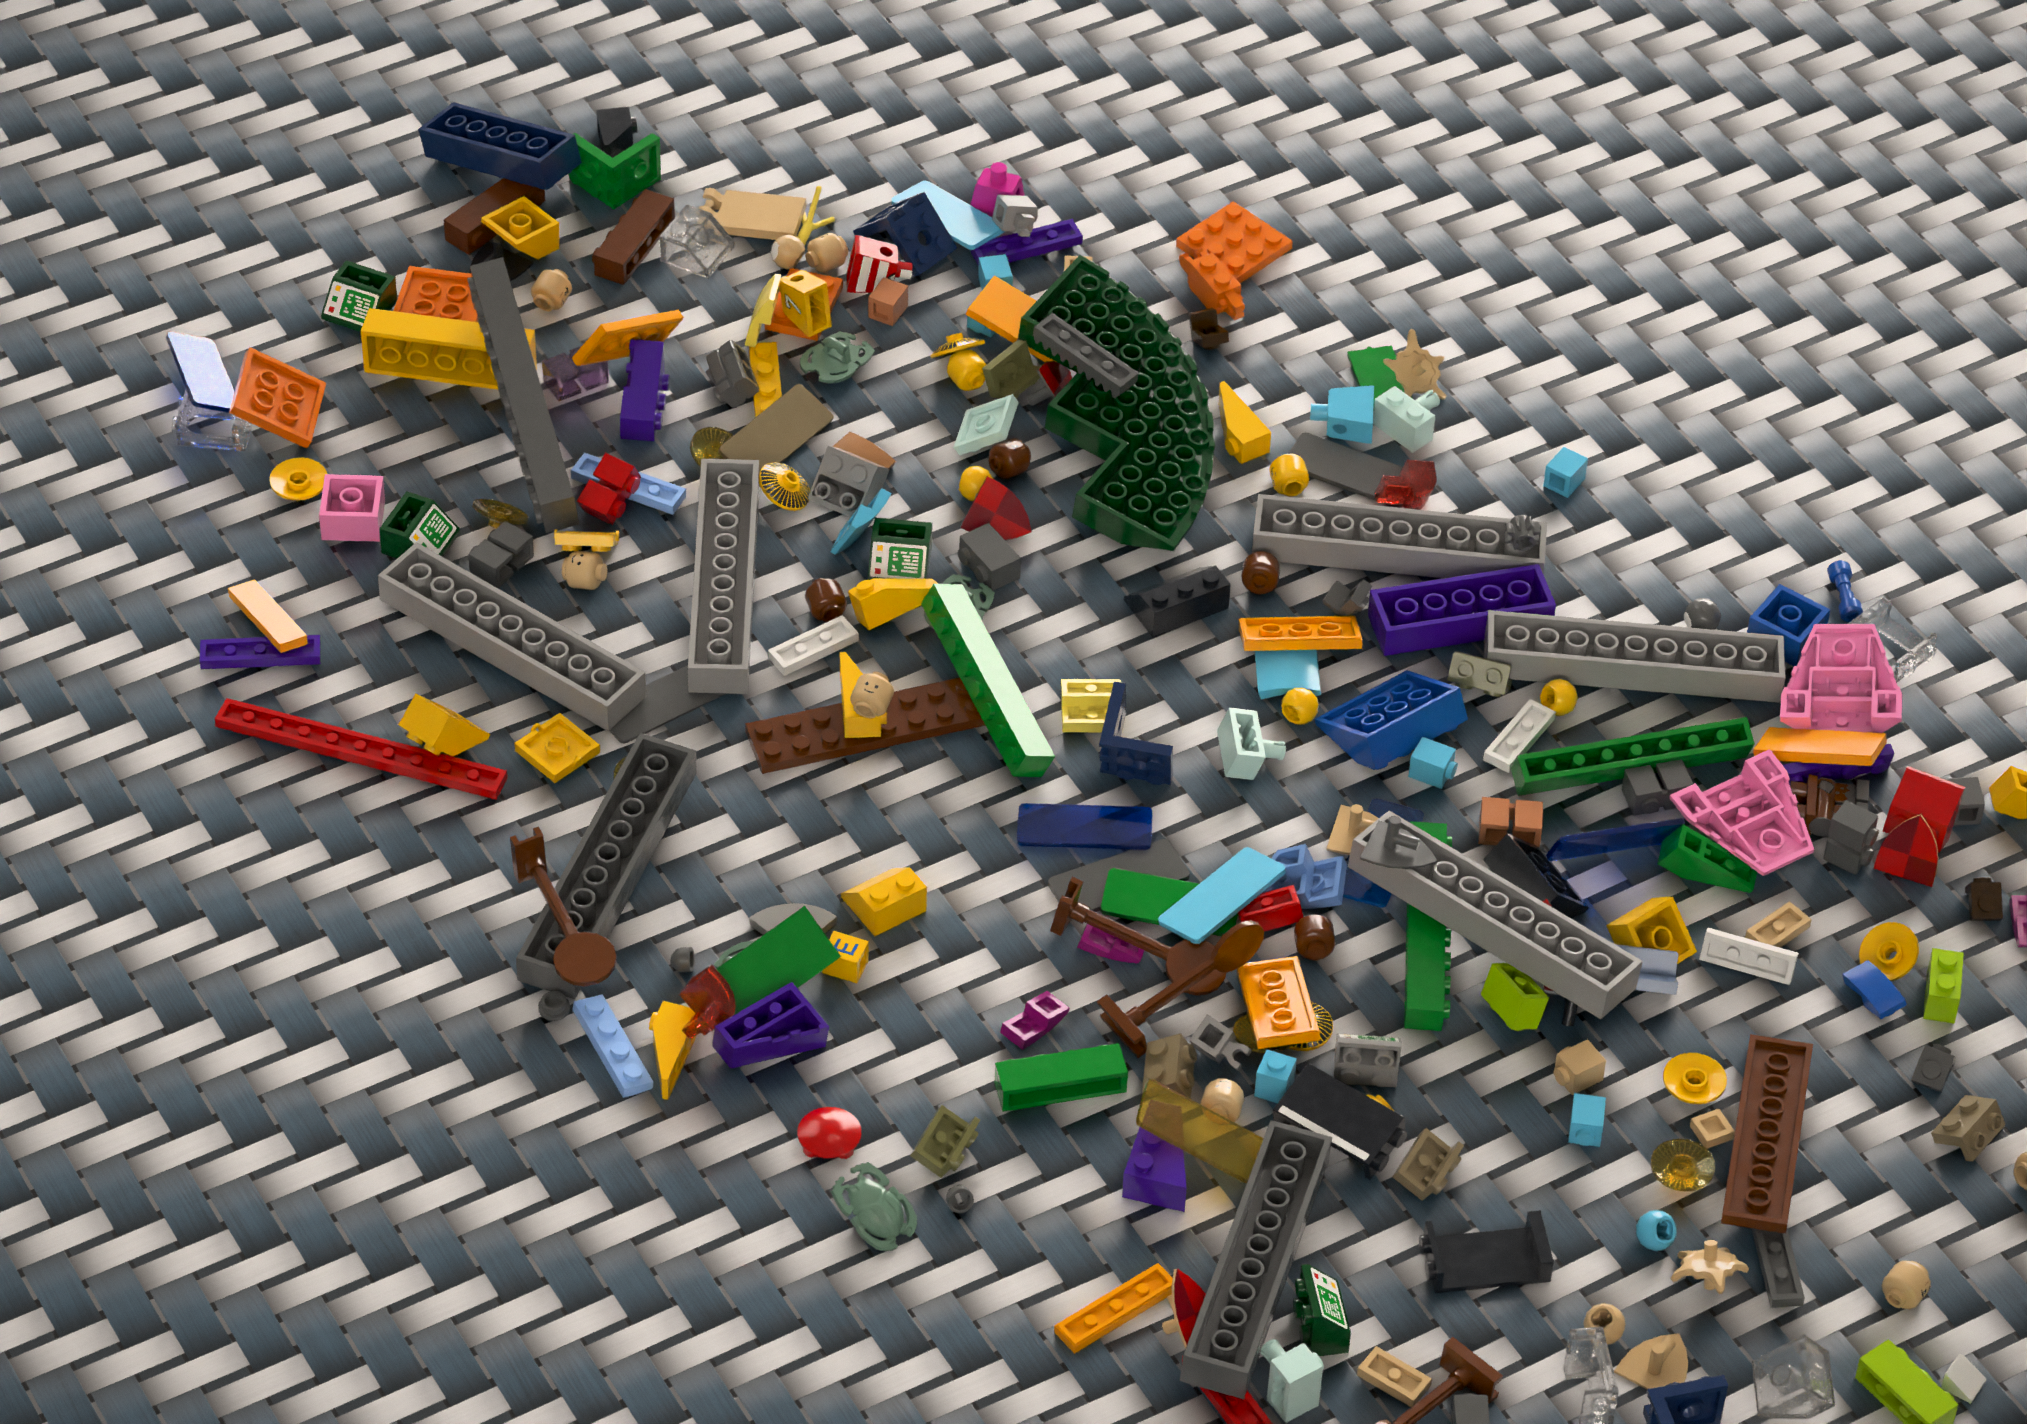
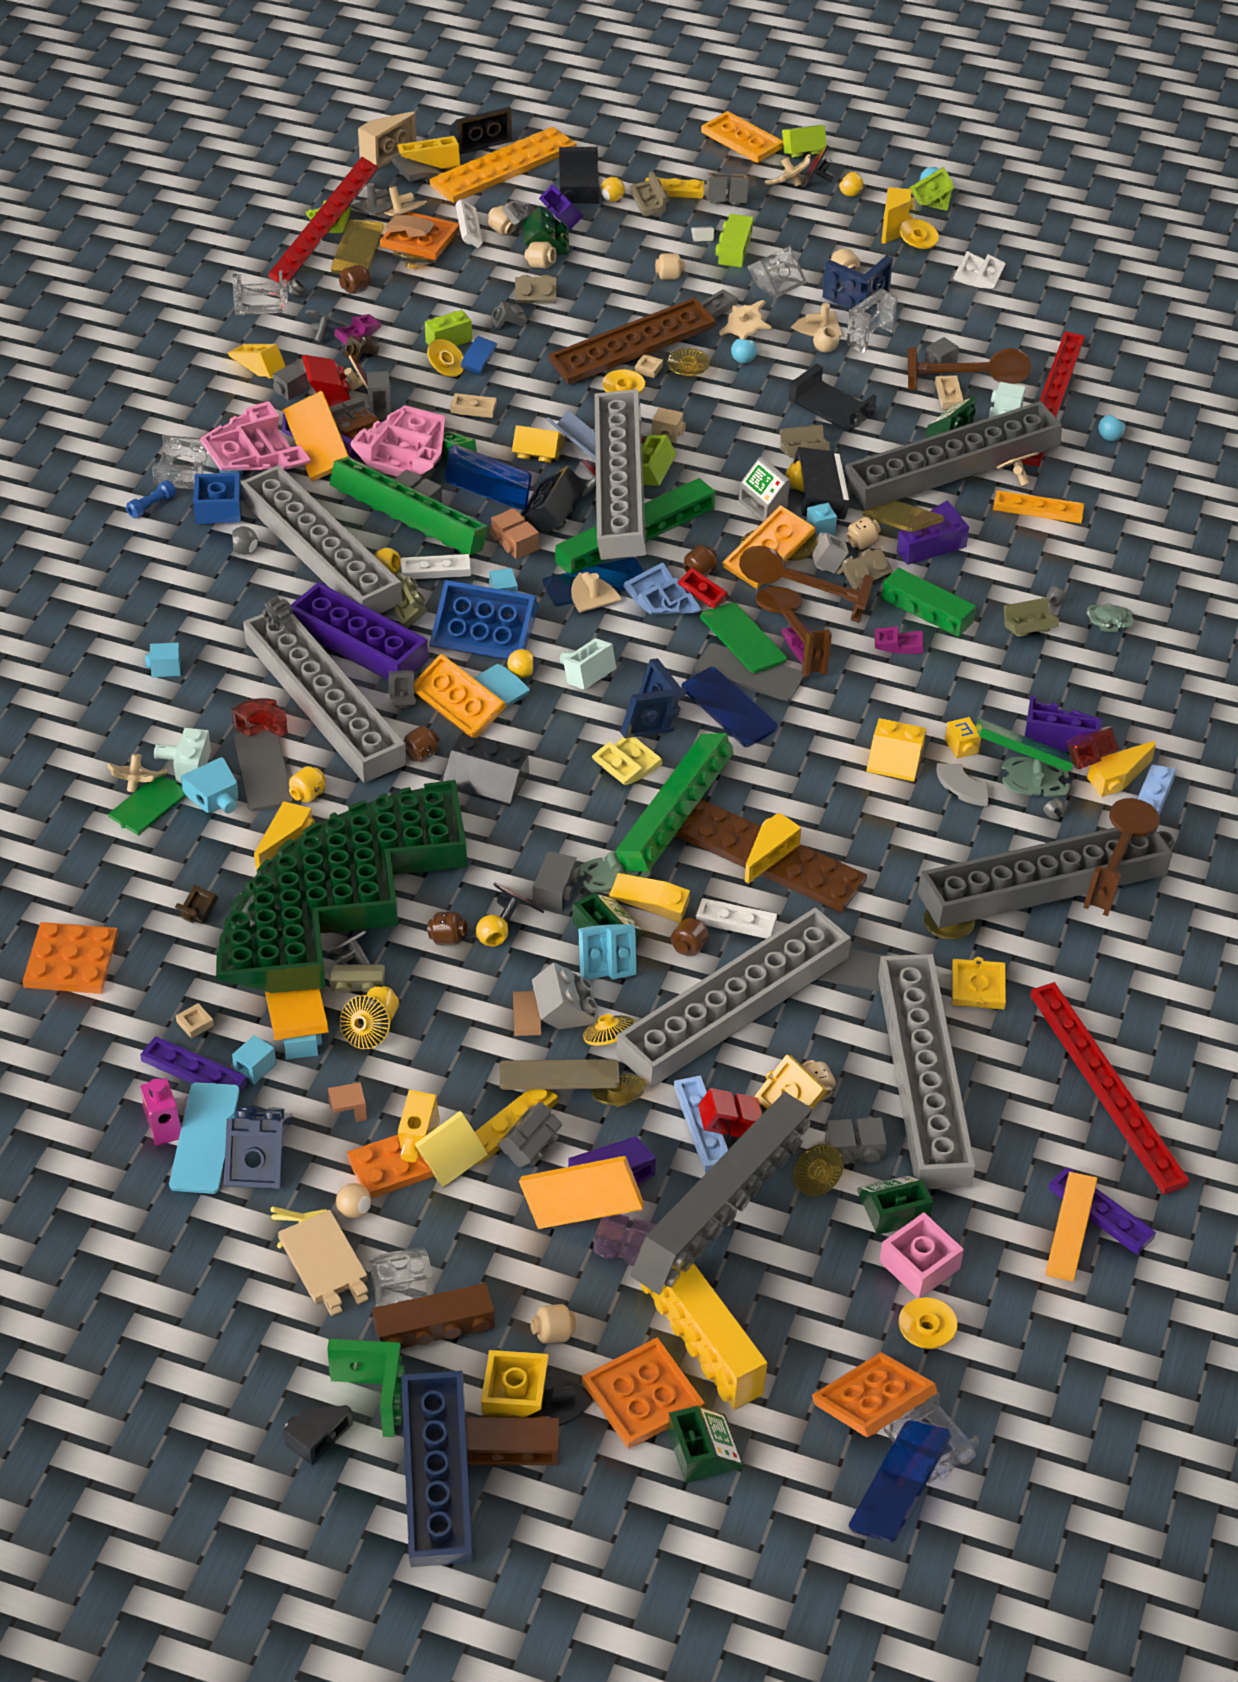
camera: 130 degrees left, 0 degrees up
yellow slope [398,693,491,756] -> none
red dish [797,1107,862,1159] -> none
sand green shield [800,331,875,383] -> none
tan head [805,233,848,273] -> none
red torso [846,235,912,293] -> none
tan head [850,672,894,719] -> none
light aqua plate [953,394,1019,455] -> none
light grey brick [992,195,1038,237] -> none
dark grey gear [1033,313,1139,399] -> none
medium azure piece [1158,847,1286,944] -> none
orange hinge [1179,247,1245,320] -> none
dark grey shield [1360,816,1437,869] -> none
medium azure brick [1568,1093,1606,1147] -> none
white plate [1699,928,1799,985] -> none

